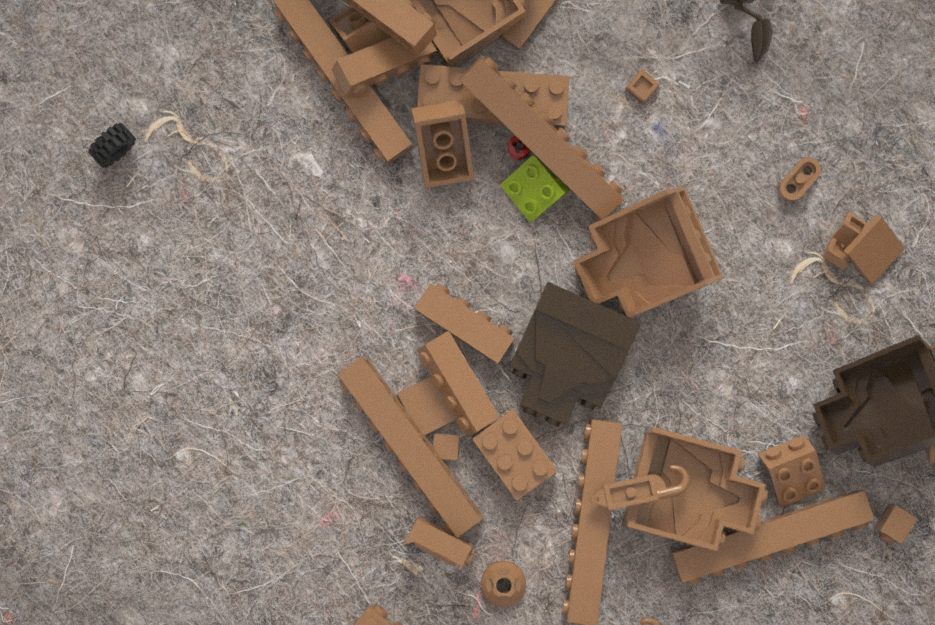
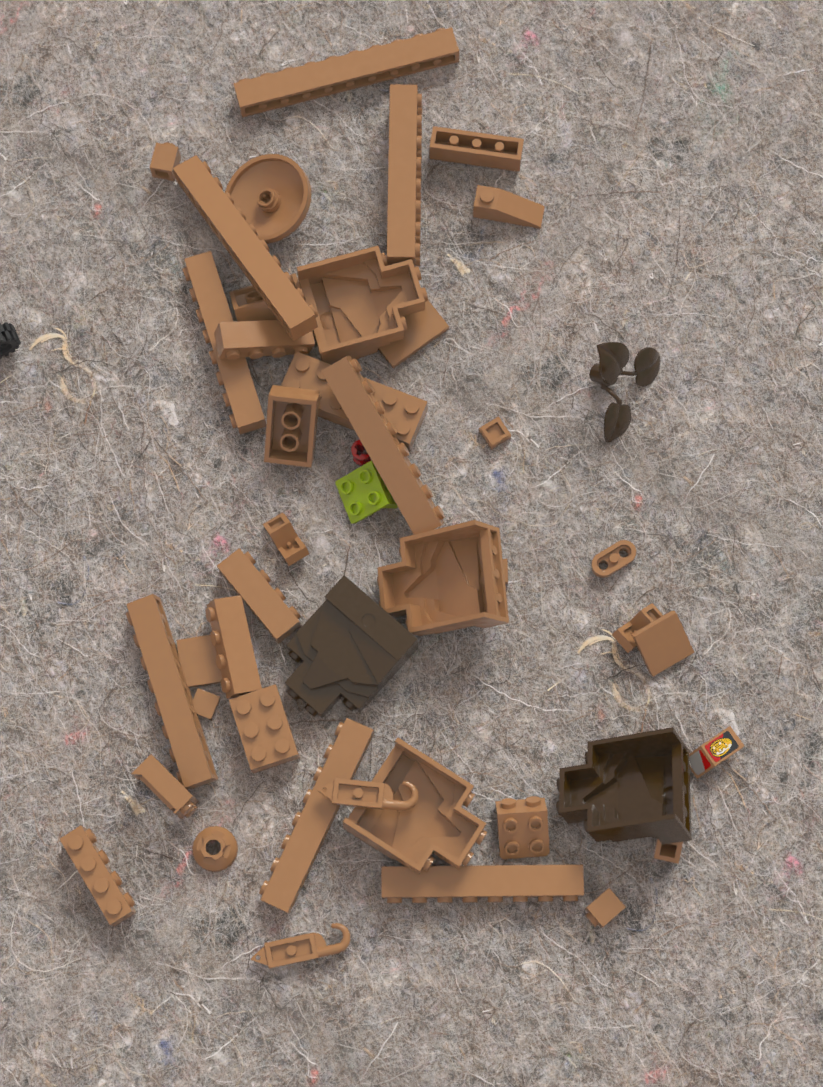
camera: 25 degrees right, 10 degrees down
none -> medium nougat slope [262,512,310,566]

